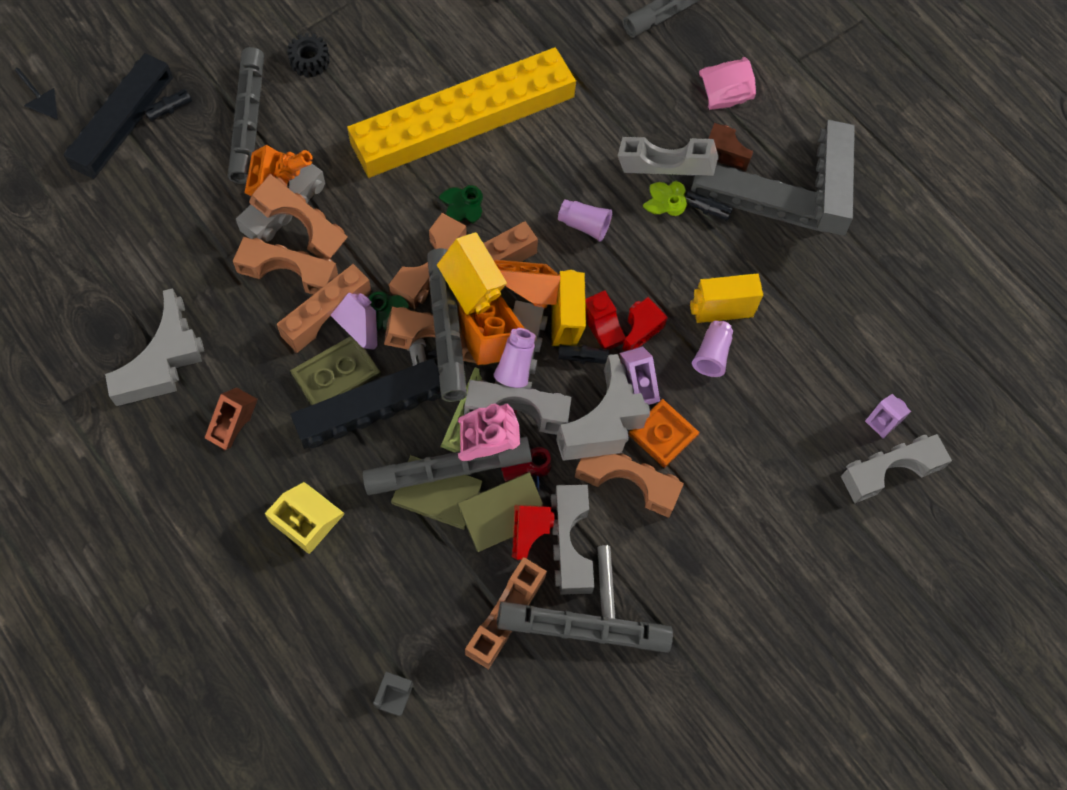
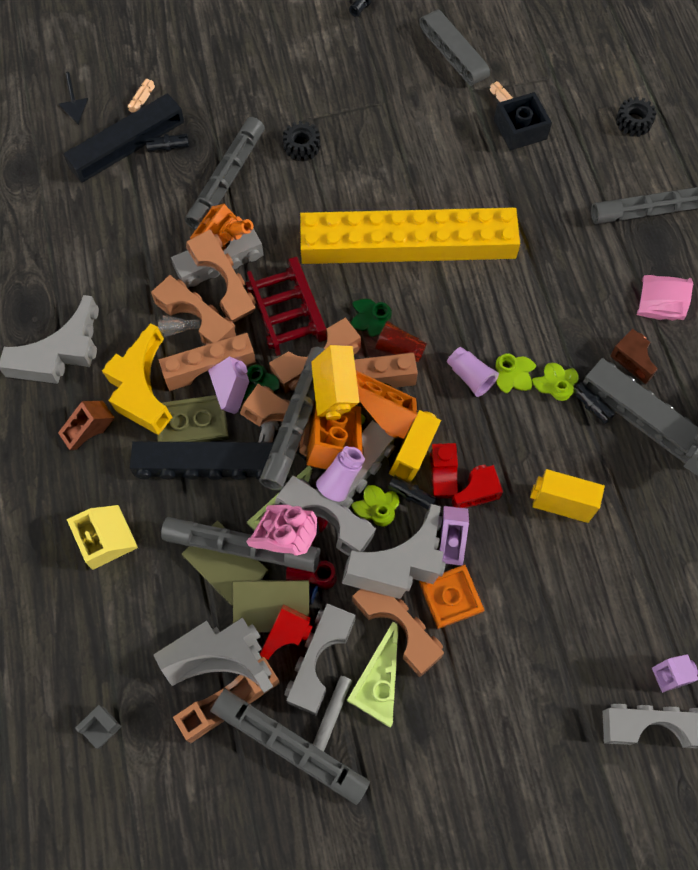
camera: 30 degrees right, 0 degrees up
light grey arch [618,137,718,176] -> none
lavender plant [692,320,733,377] -> none
none -> yellow arch [102,323,172,435]
none -> light nougat axle [128,79,155,113]
none -> light grey arch [154,618,273,693]
none -> clear cone [158,315,200,337]
none -> dark red fence [245,256,327,356]
none -> yellowish green wing [347,622,398,728]
none -> lime plate [352,485,399,526]
none -> clear red plant [375,321,427,363]
none -> lime plate [495,354,536,393]

